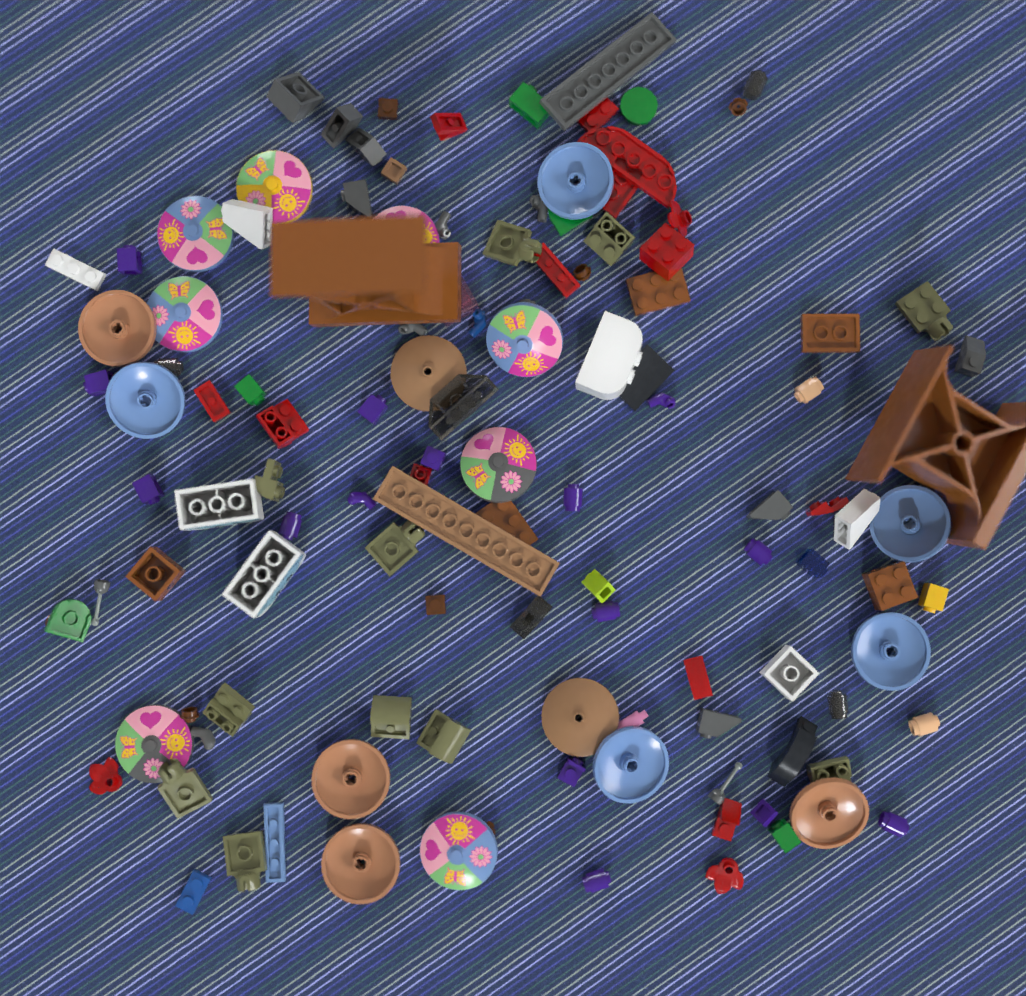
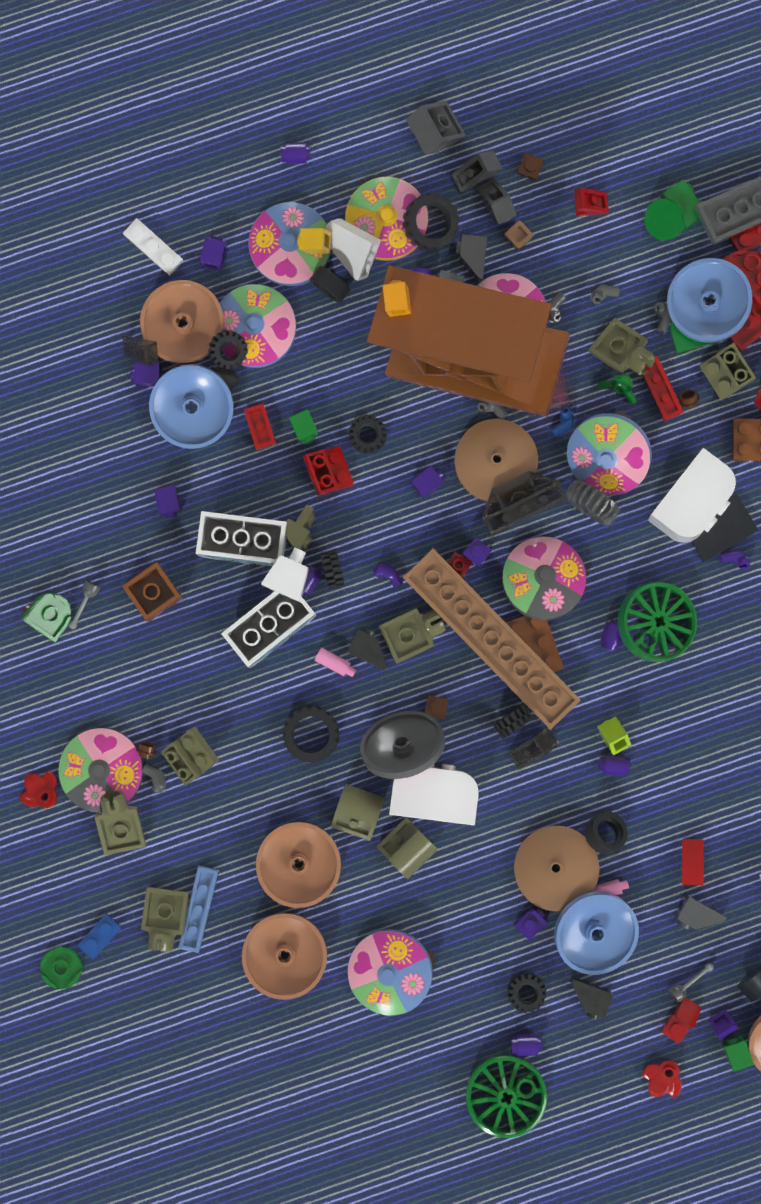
camera: 20 degrees right, 0 degrees up
none -> green tile [40,946,83,989]
none -> clear smoke slope [122,335,159,366]
none -> black tyre [208,330,248,369]
none -> white torso [261,547,309,602]
none -> dark purple brick [281,142,311,164]
none -> black tyre [283,706,339,763]
none -> yellow brick [297,228,331,254]
none -> black tyre [310,266,350,303]
none -> bright pink cylinder [314,647,356,677]
none -> black tyre [320,549,345,590]
none -> pearl dark grey slope [347,628,387,671]
none -> black tyre [349,415,387,454]
none -> dark grey dish [360,711,445,779]
none -> light orange brick [383,280,411,317]
none -> white brick [389,764,478,825]
none -> black tyre [403,193,460,251]
none -> green piece [466,1054,547,1138]
none -> black tyre [493,704,534,739]
none -> black tyre [507,972,547,1013]
none -> dark grey gear [565,480,620,526]
none -> pearl dark grey slope [570,977,614,1020]
none -> black tyre [585,811,628,854]
none -> dark grey arm [590,285,620,304]
none -> green piece [598,373,637,405]
none -> green piece [618,582,697,662]
none -> green tile [644,198,685,241]

